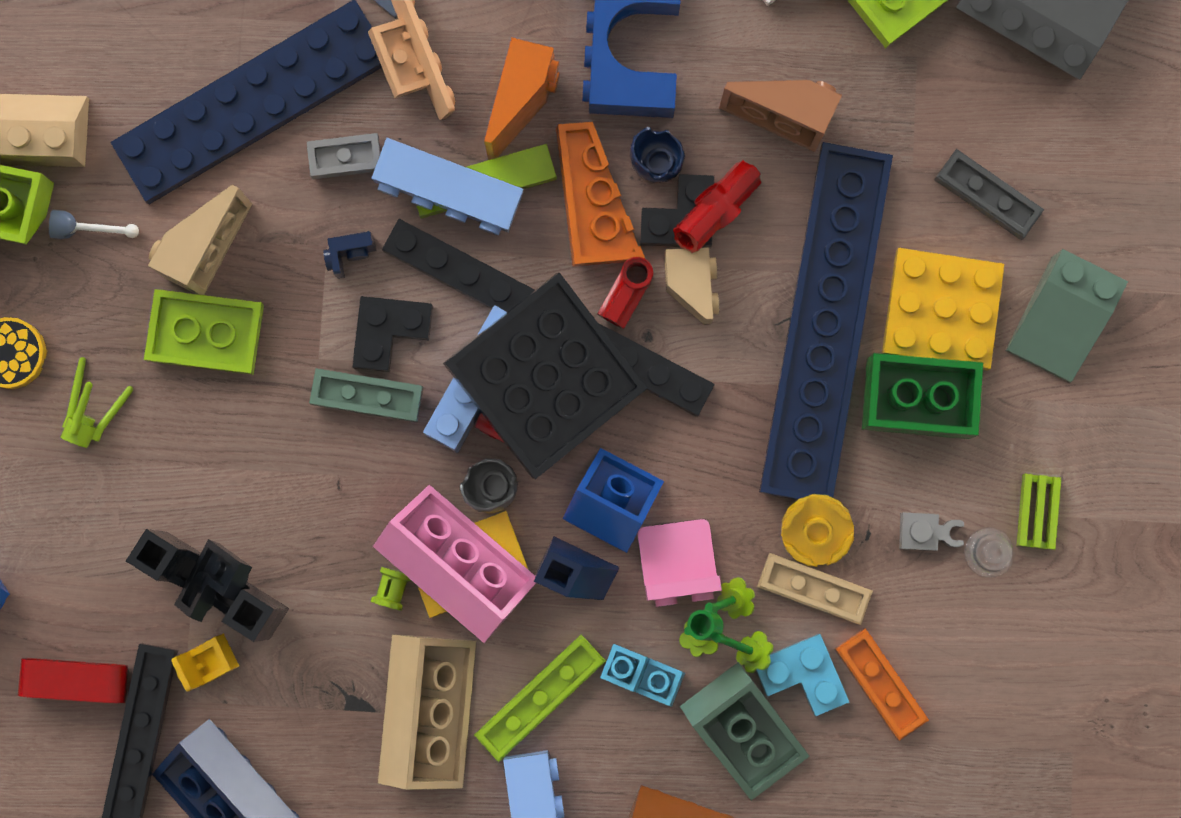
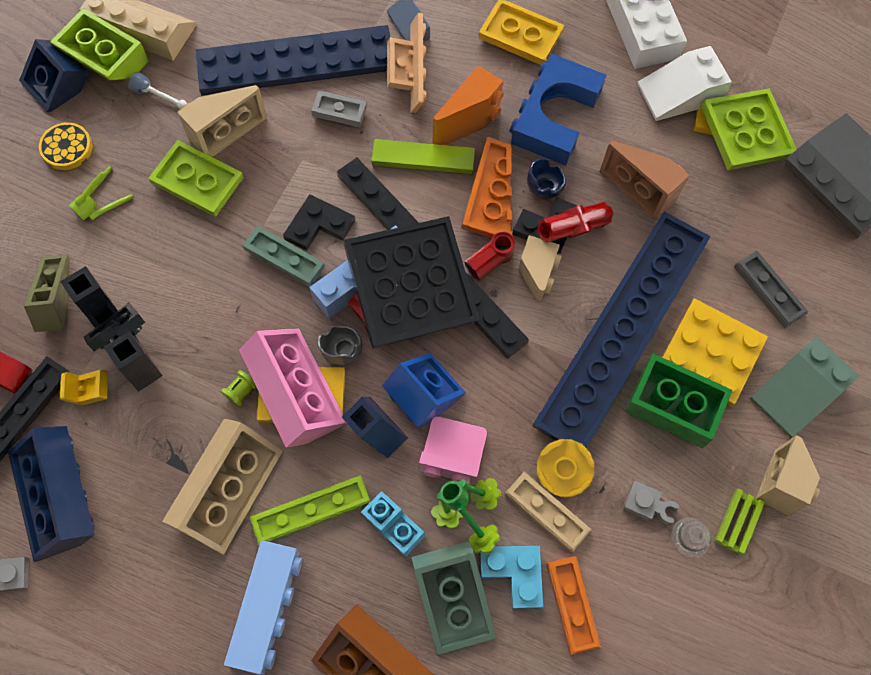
camera: 20 degrees right, 15 degrees down
dark blue bracket [323,231,377,279] -> none
light blue brick [371,137,523,236] -> none
none -> olive slope [24,254,69,332]
none -> tan slope [755,435,820,515]

